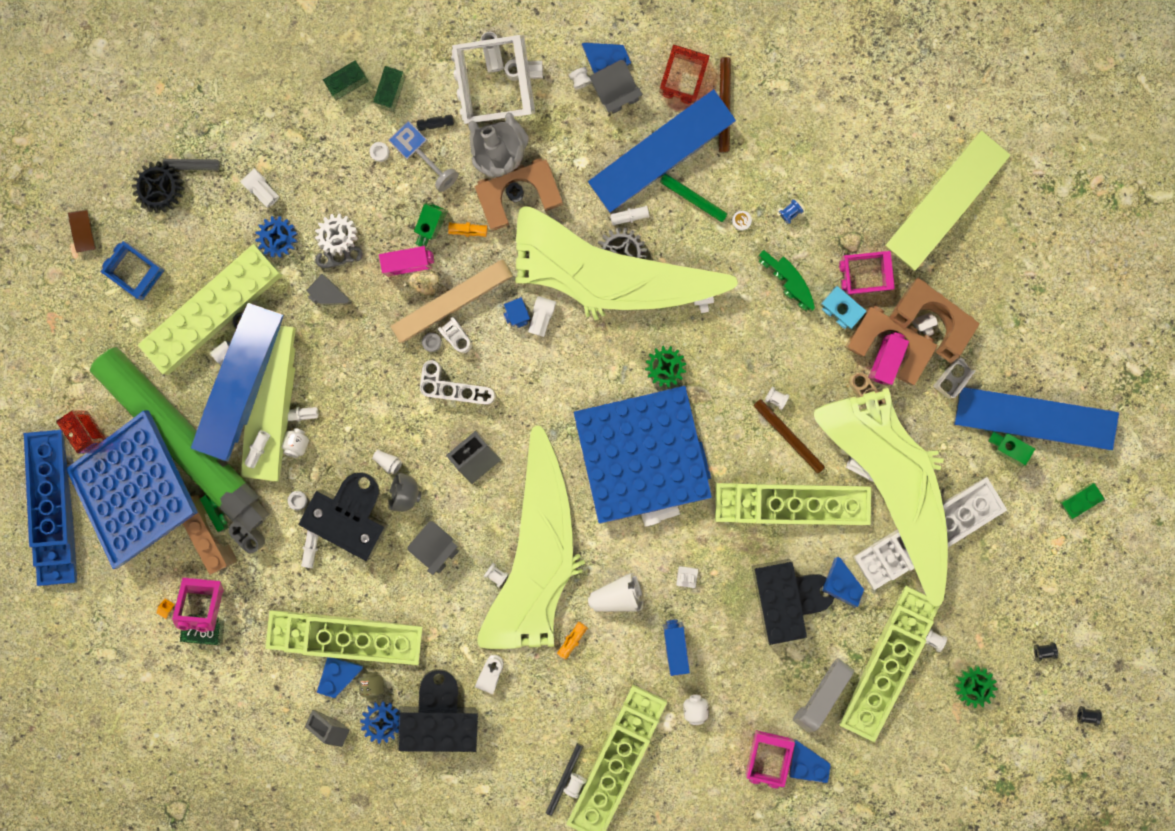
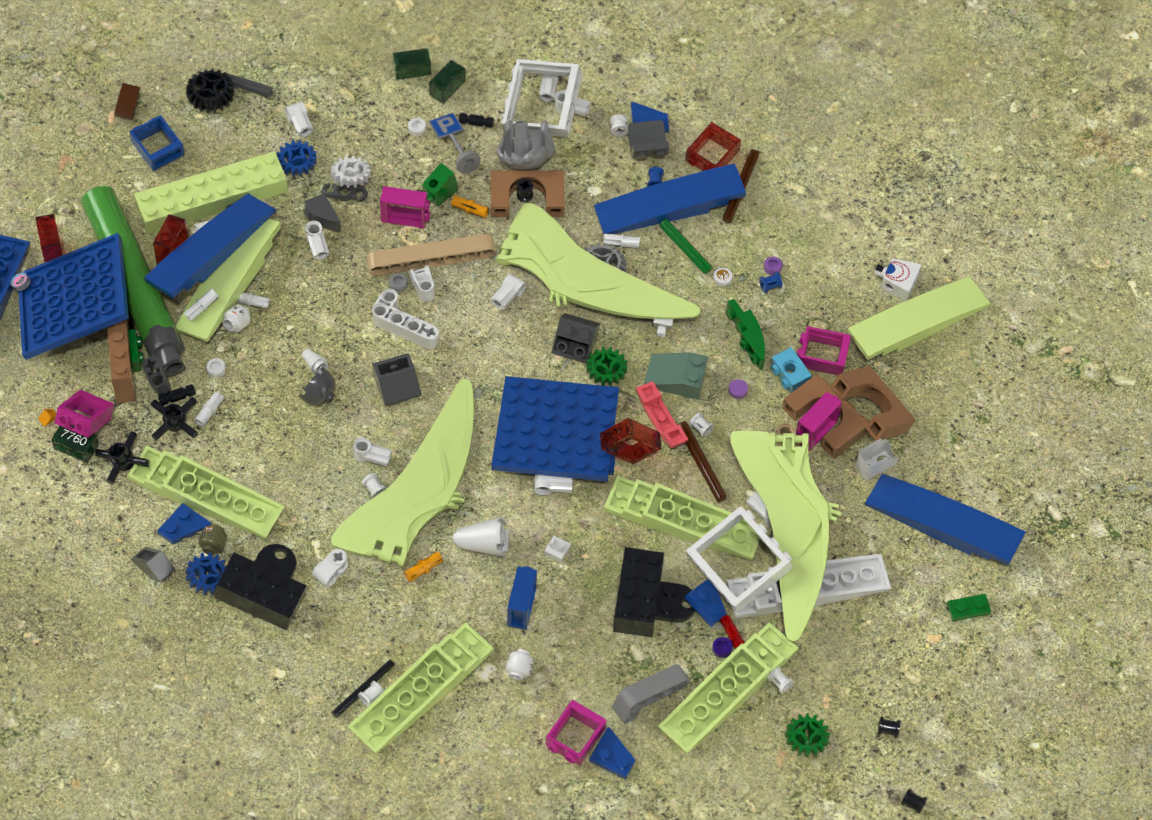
camera: 15 degrees right, 30 degrees down
black brick [298,472,389,561] -> none
dark grey bracket [407,521,460,575] -> none
blue brick [503,297,531,328] -> none
white tile [912,312,938,336] -> none
green torso [988,432,1036,468] -> none
none -> light grey tile [11,272,31,291]
none -> black bar [95,431,149,484]
none -> black bar [151,397,198,441]
none -> clear red window [153,214,189,265]
none -> black axle [158,384,196,405]
none -> white piece [306,221,329,260]
none -> white piece [353,438,392,467]
none -> dark grey slope [551,313,601,363]
none -> clear red window [600,418,662,464]
none -> coral slope [636,381,688,448]
none -> sand green slope [643,352,708,400]
none -> blue bush [647,167,664,187]
none -> white window [686,506,793,613]
none -> dark purple tile [712,637,733,658]
none -> red axle [720,615,745,649]
none -> medium lavender tile [729,379,748,399]
none -> medium lavender tile [764,257,783,275]
none -> white torso [874,259,921,301]

